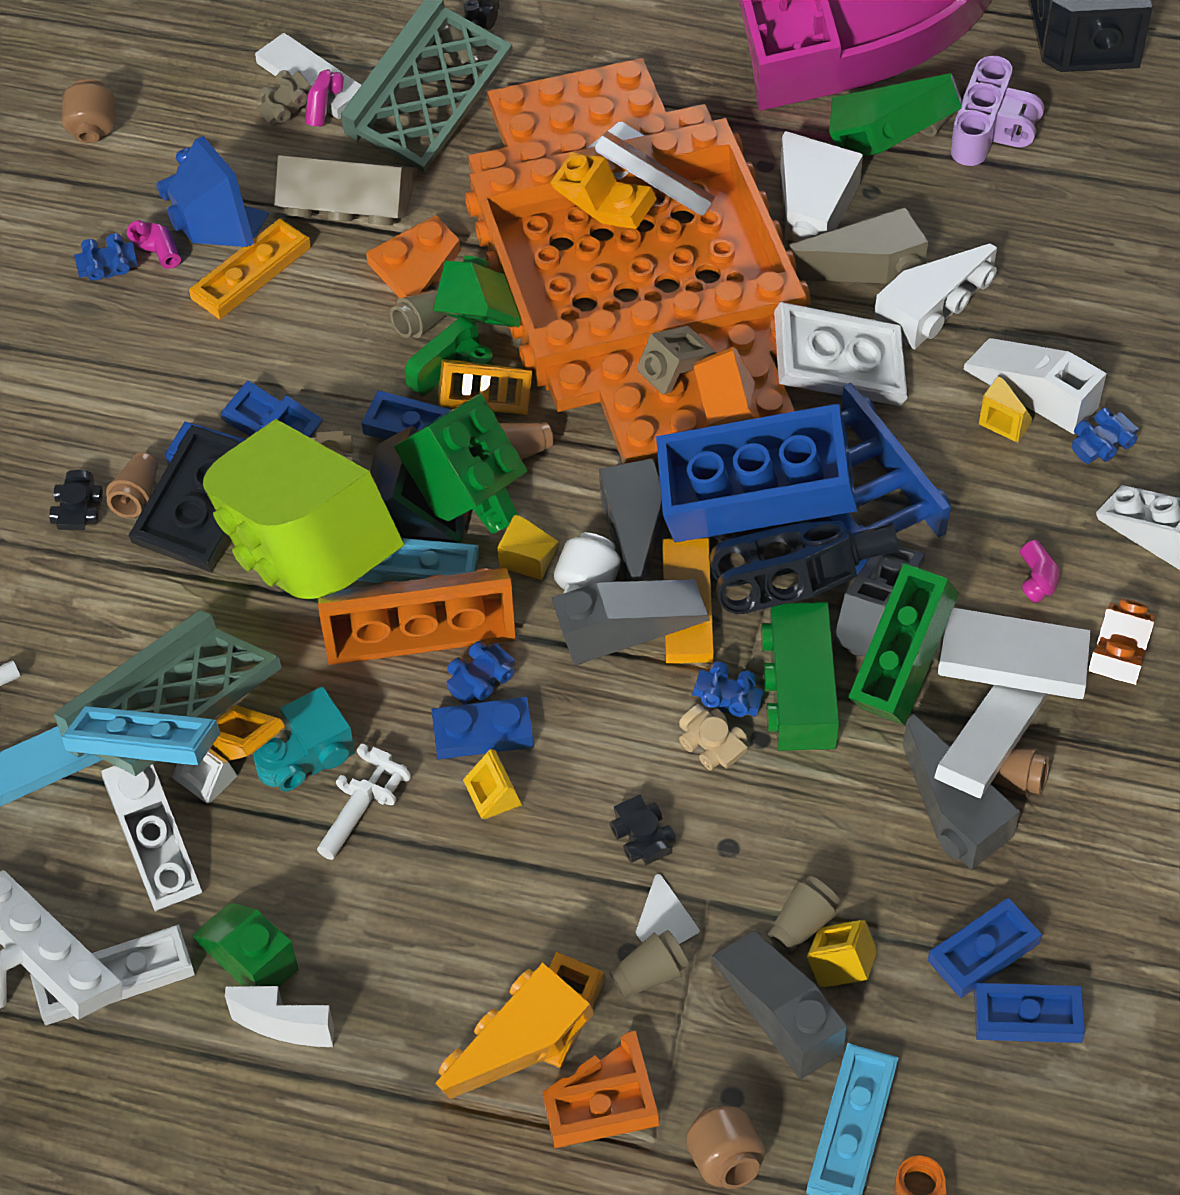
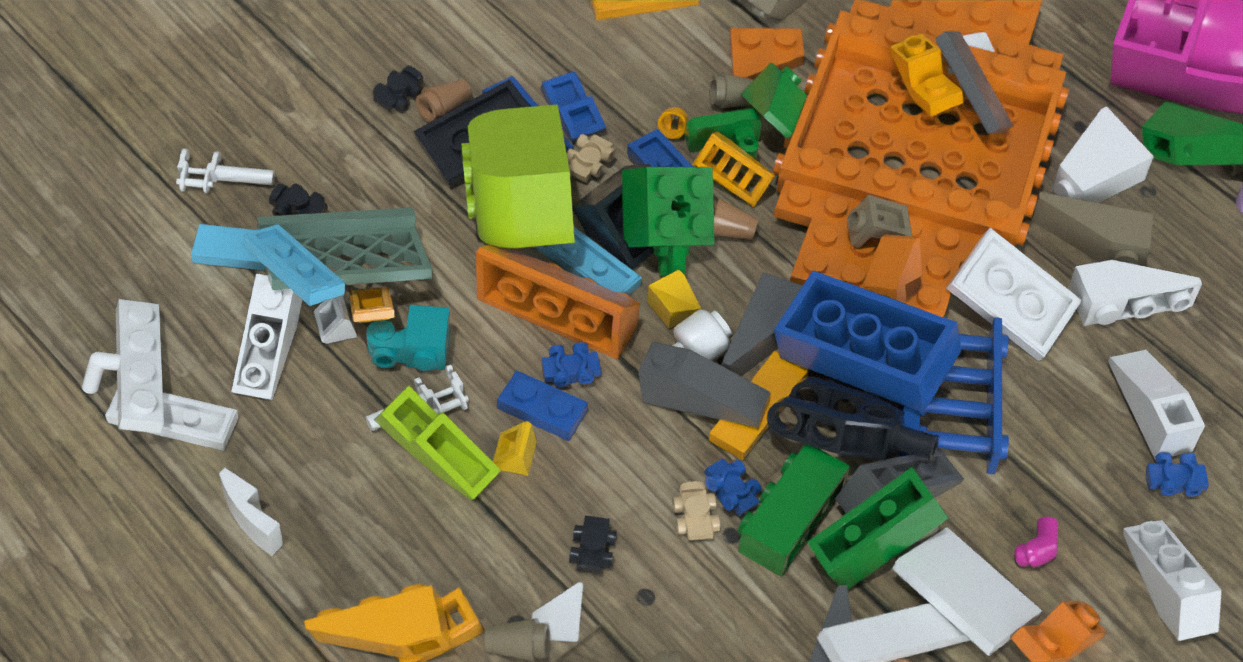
camera: 30 degrees right, 0 degrees up
green slope [192,902,299,988] -> none
yellow slope [979,376,1032,442] -> none
none -> black piece [269,183,328,216]
none -> lime slope [374,386,501,501]
none -> light orange hinge [658,107,689,139]

